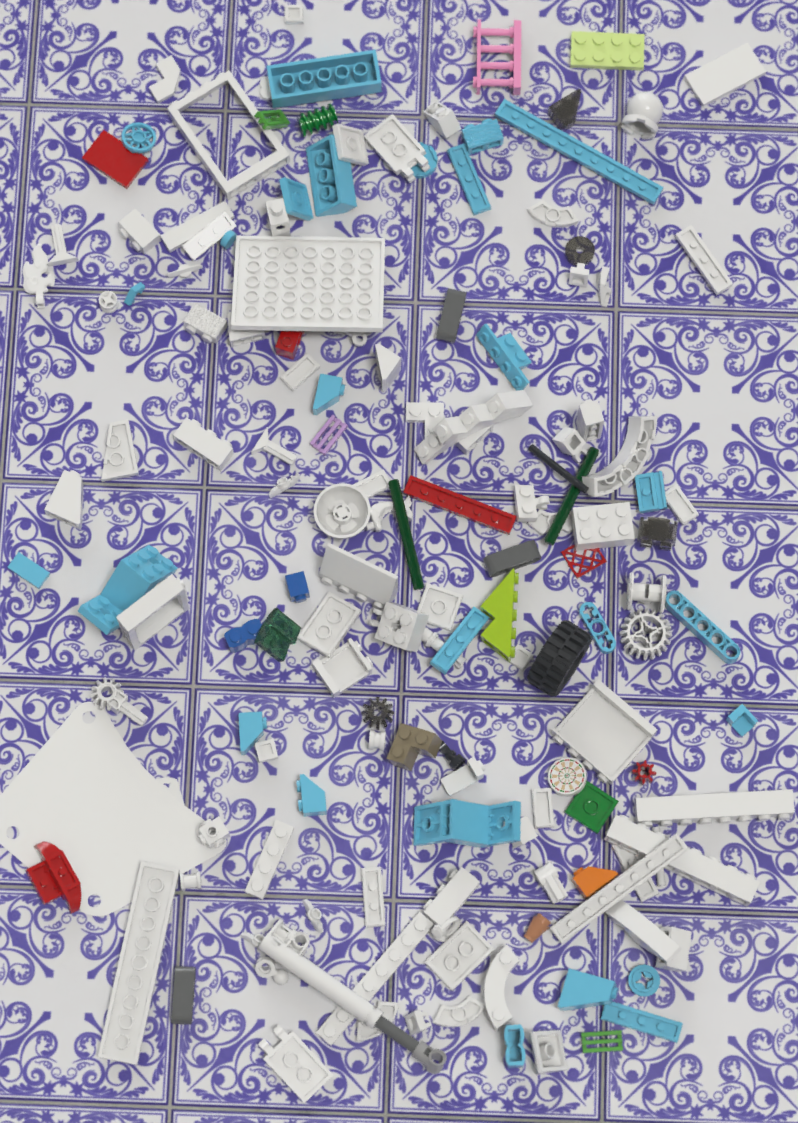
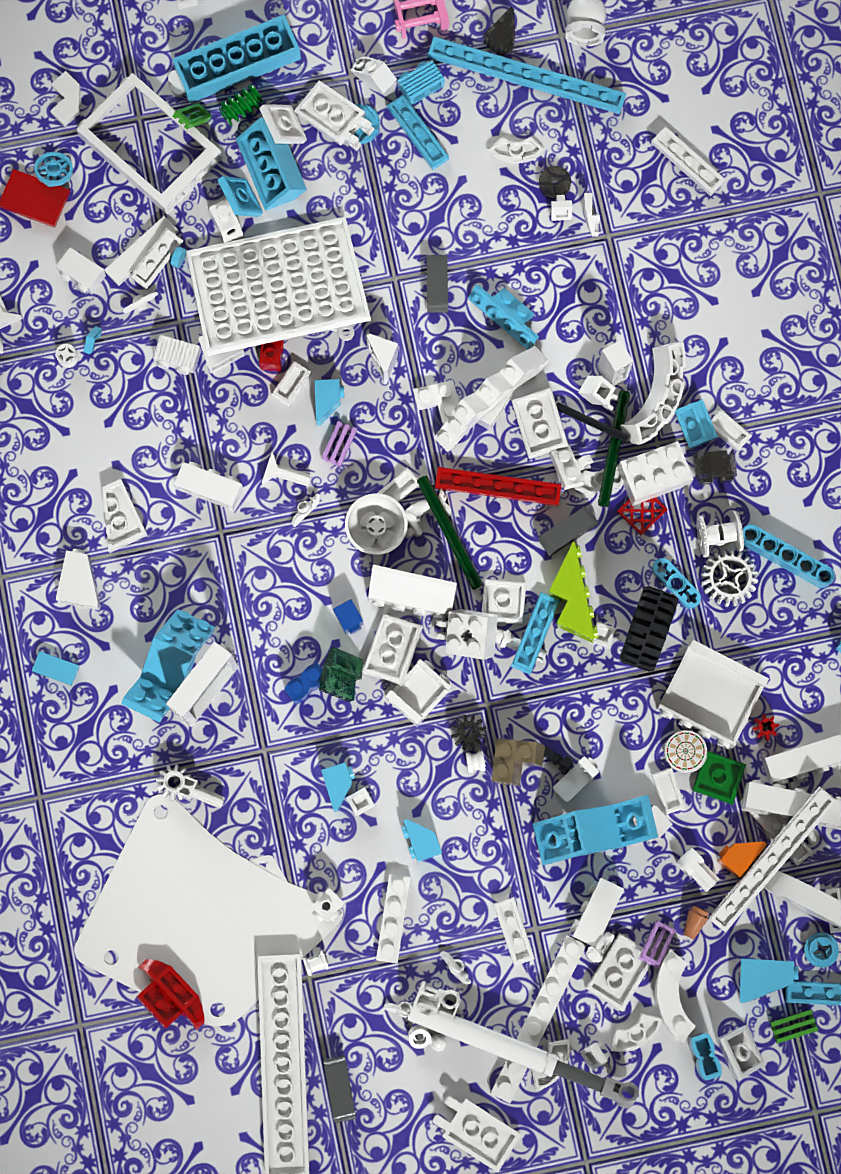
camera: 15 degrees left, 5 degrees up
none -> white tile [511,387,569,459]
none -> lavender tile [638,921,676,969]

